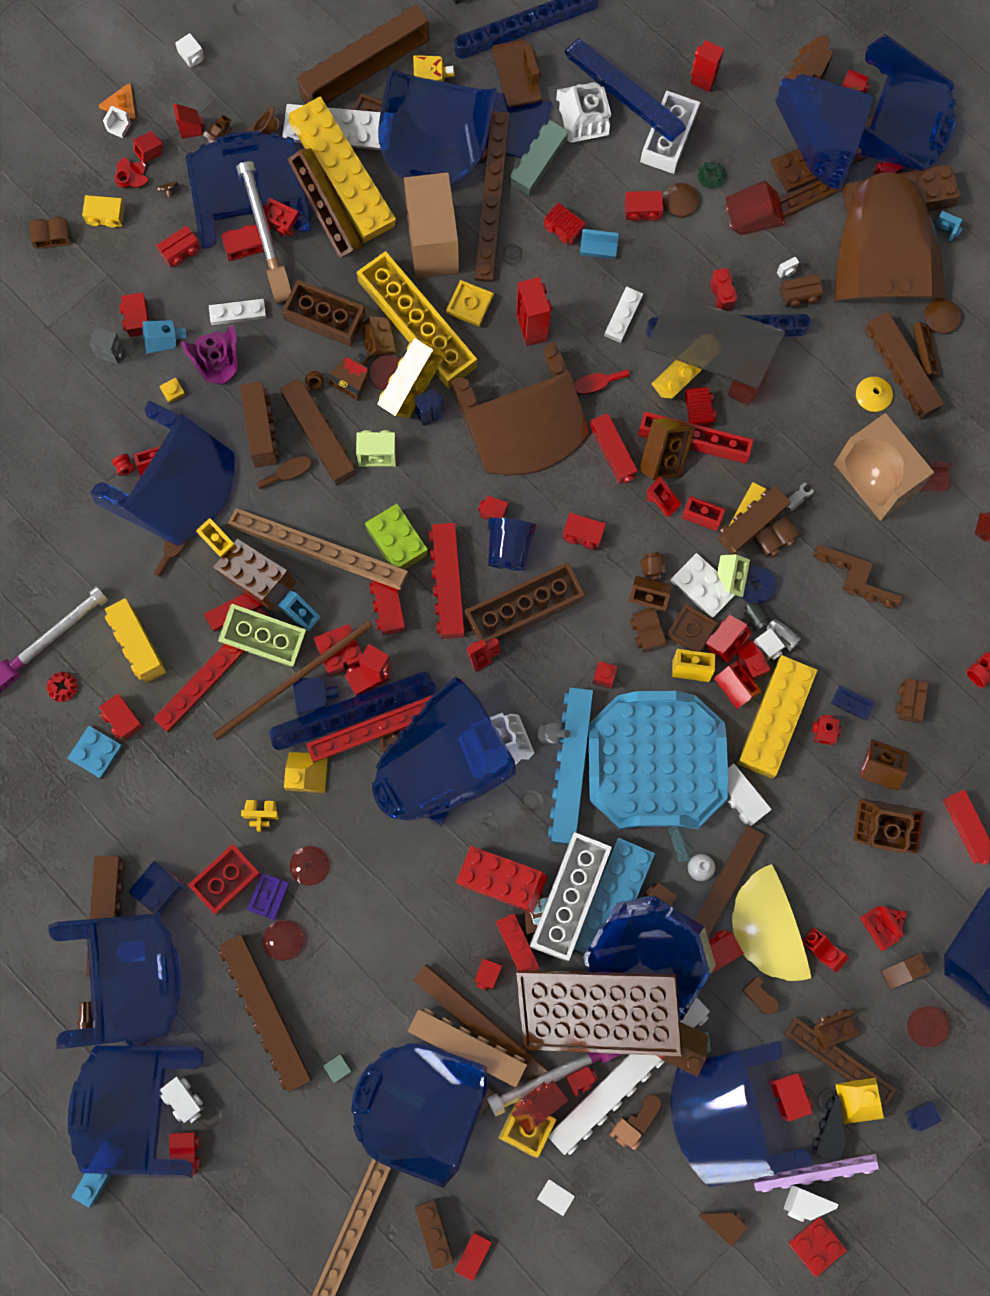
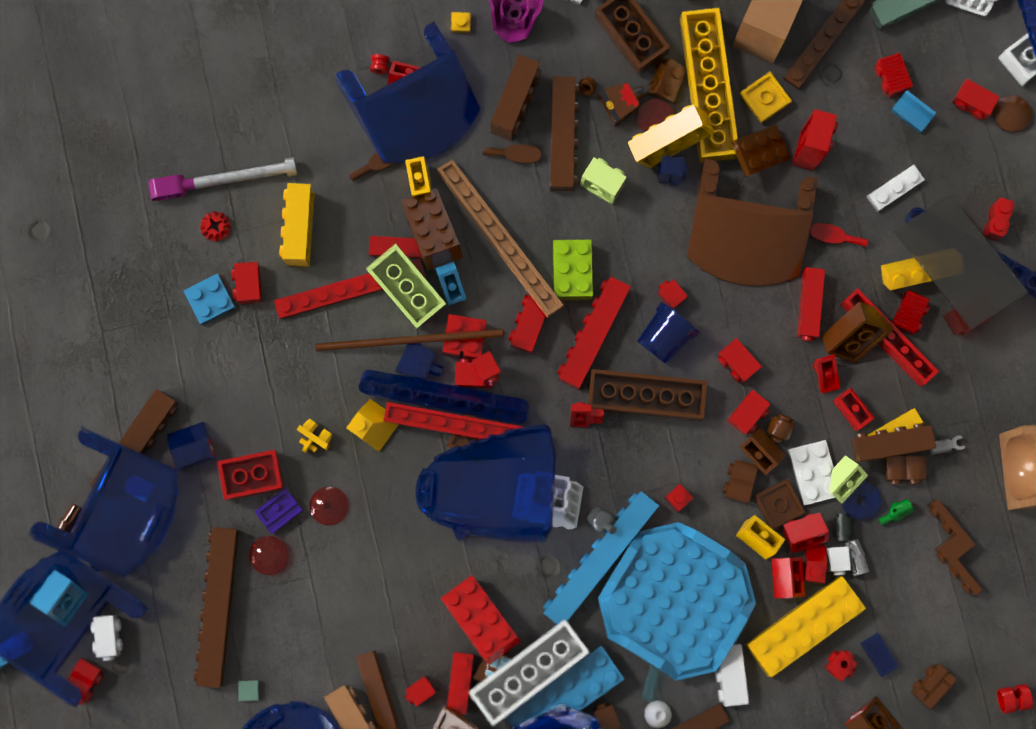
camera: 30 degrees right, 5 degrees up
none -> dark azure slope [30,570,89,627]
none -> red brick [726,389,770,435]
none -> reddish brown plate [731,124,791,177]
none -> green piece [878,499,914,526]

